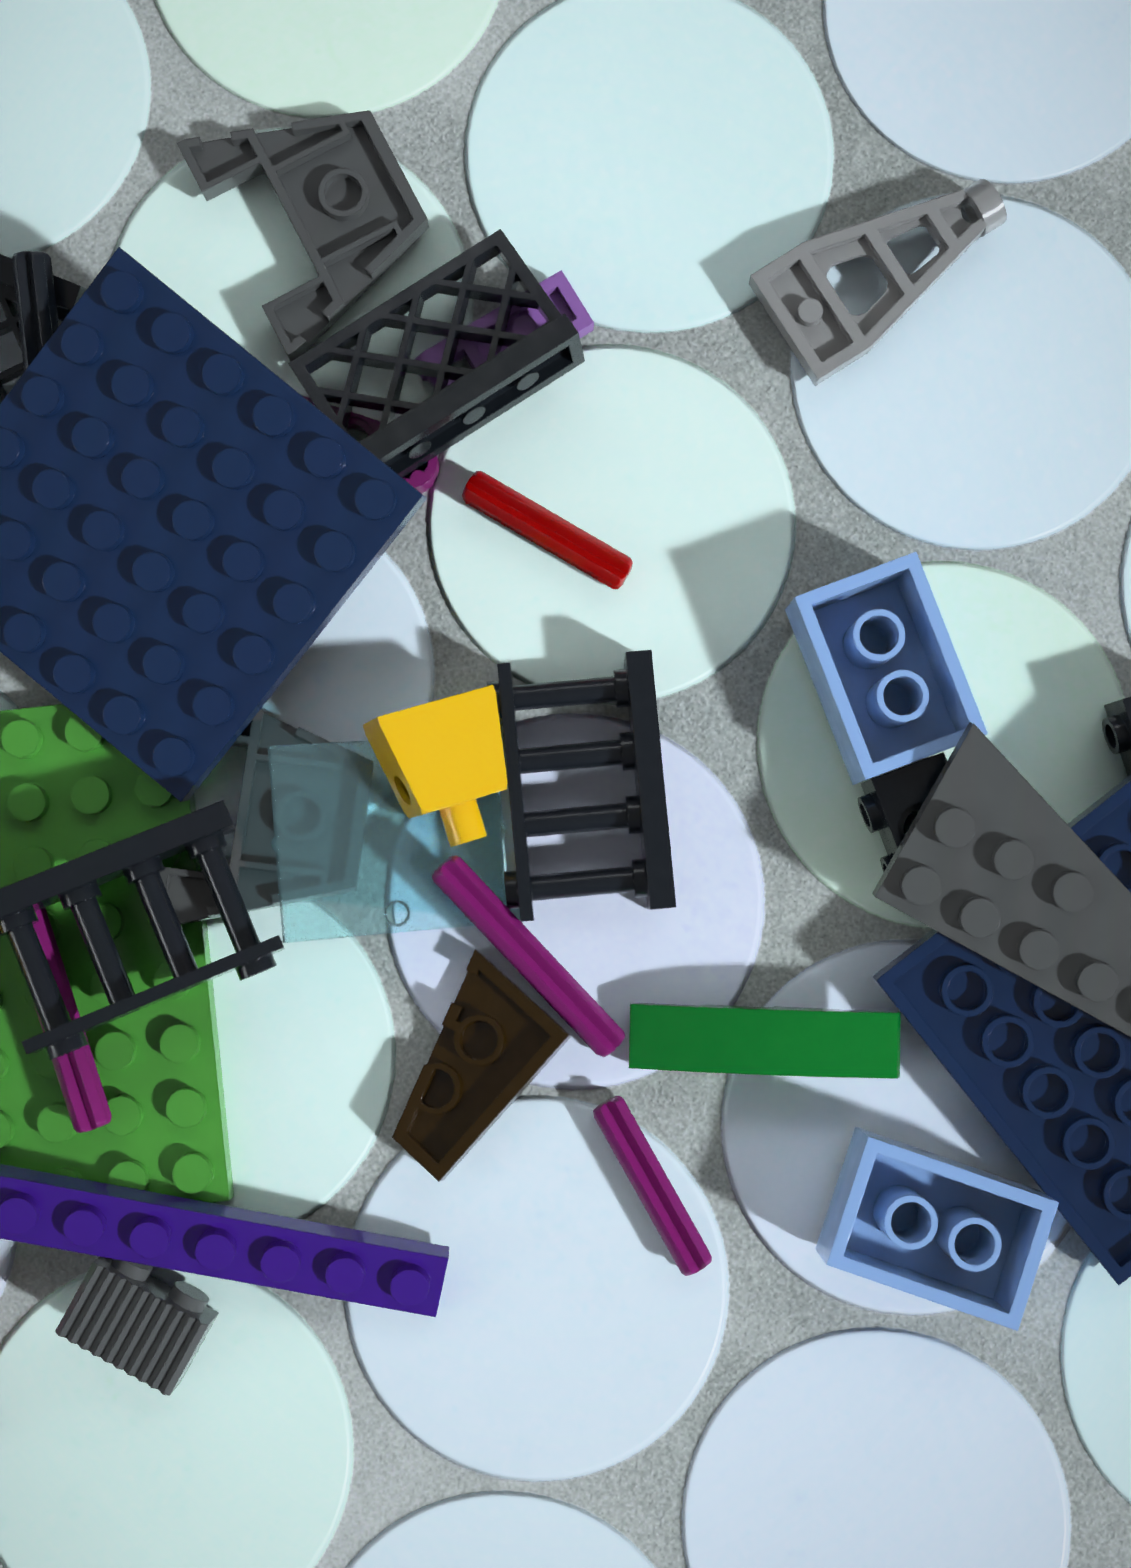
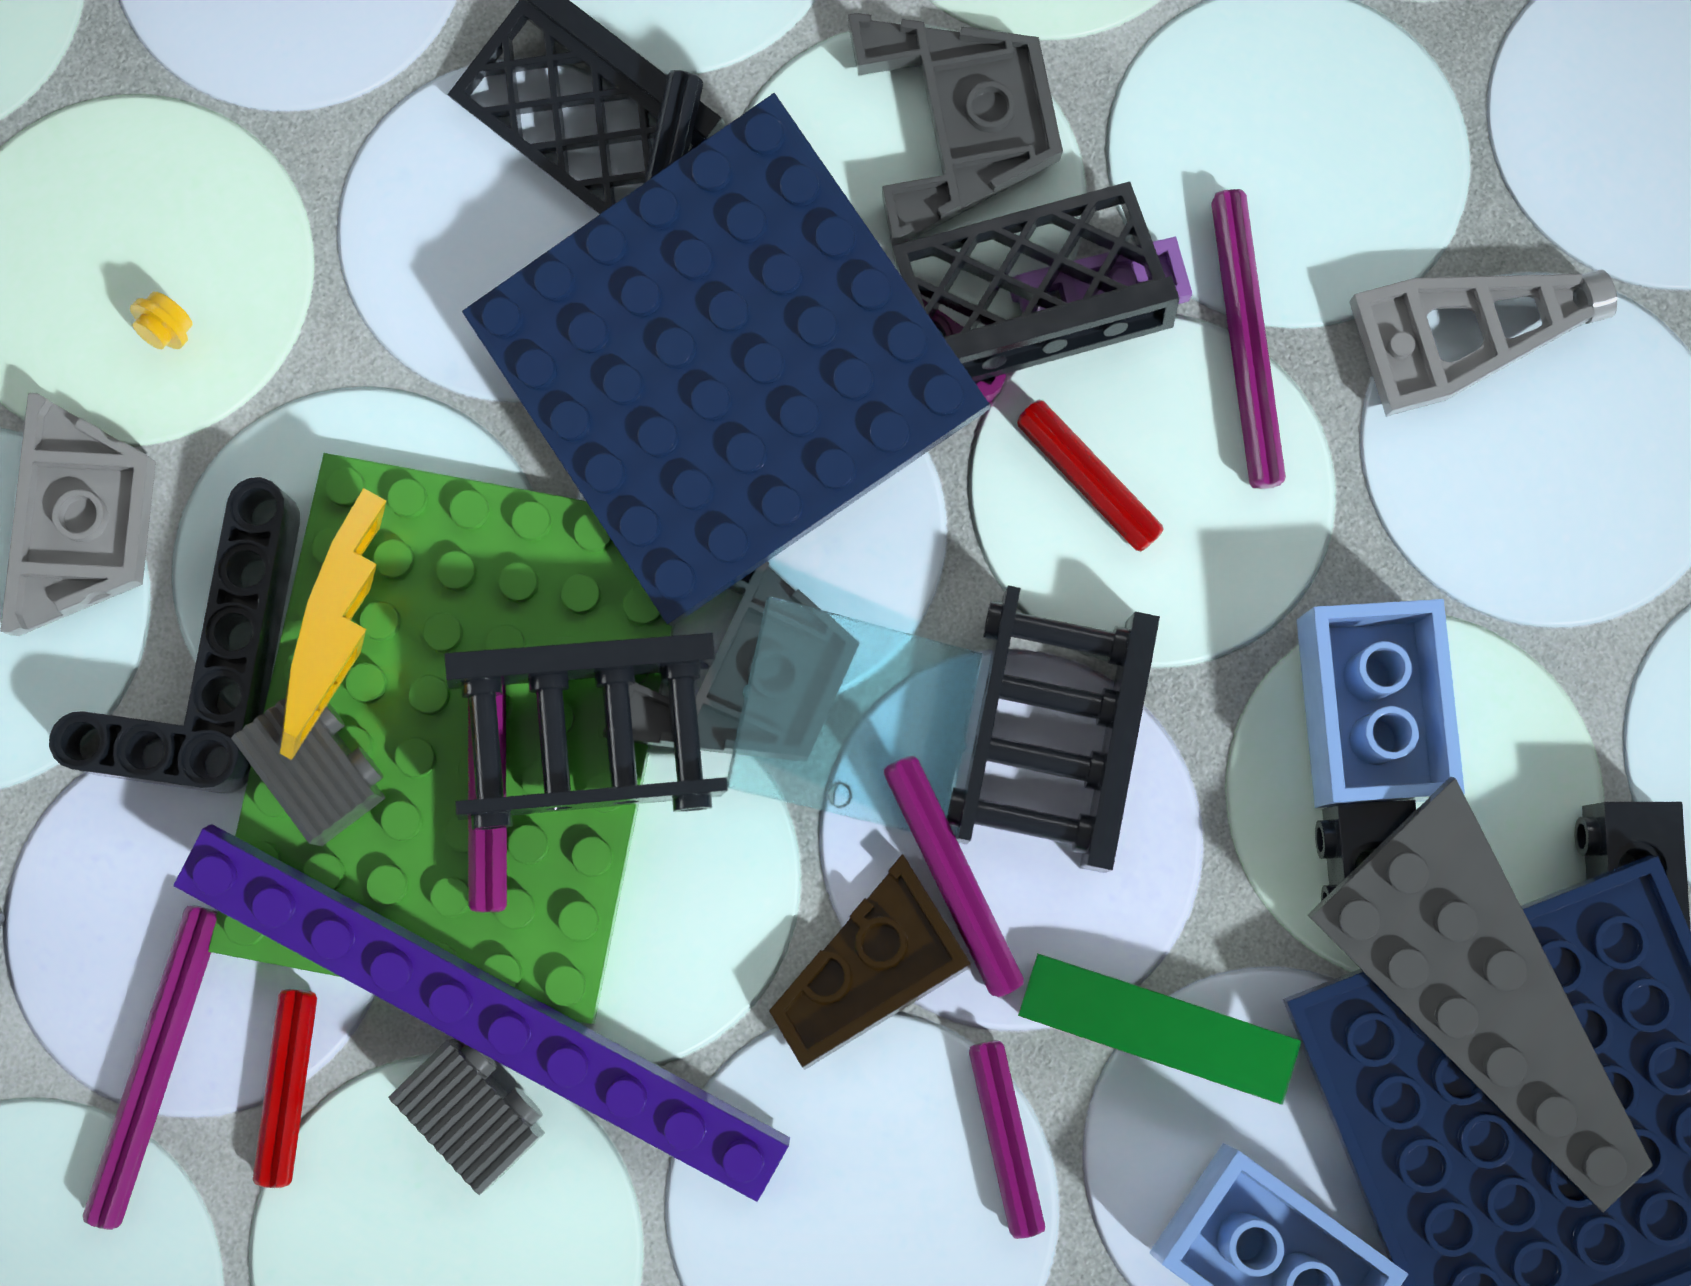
camera: 15 degrees right, 5 degrees down
yellow torso [363,685,508,847] -> none
none -> magenta axle [1211,189,1286,489]

